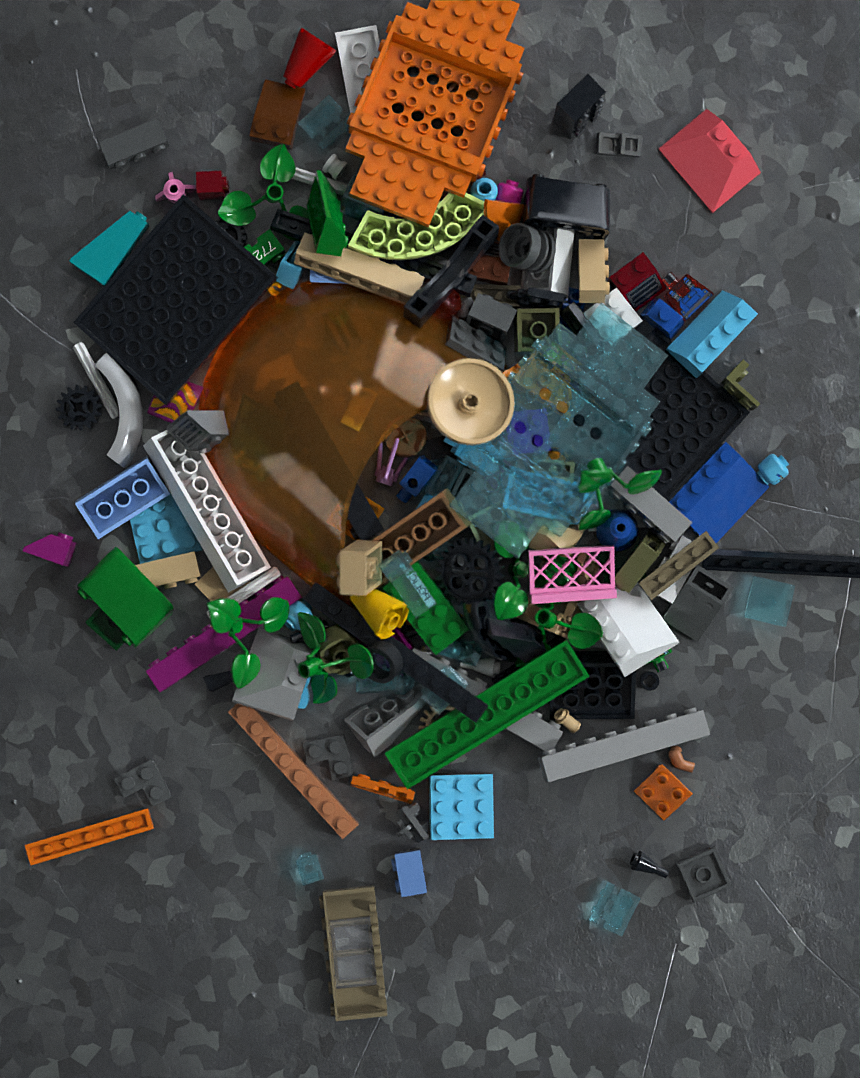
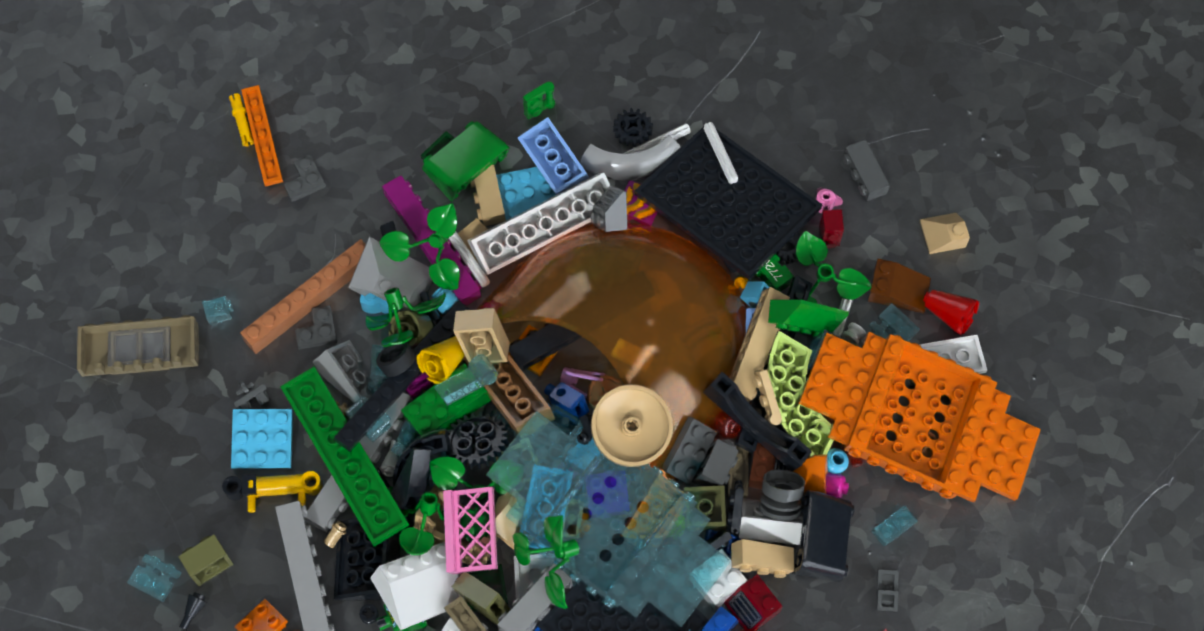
camera: 90 degrees right, 20 degrees down
magenta slope [23,532,77,567] -> none
teal slope [69,211,149,286] -> none
orange wing [350,774,415,804] -> none
medium blue brick [391,849,427,897] -> none
black brick [553,74,606,139] -> none
blue cone [596,509,639,551] -> none
none -> olive brick [178,534,234,587]
none -> yellow piece [222,471,323,513]
none -> yellow pin [229,93,254,147]
none -> green plate [523,82,555,120]
none -> black arm [577,414,592,445]
none -> white axle [704,122,738,184]
none -> tan plate [753,369,782,425]
none -> clear light blue slope [871,506,918,547]
none -> tan slope [920,213,970,254]

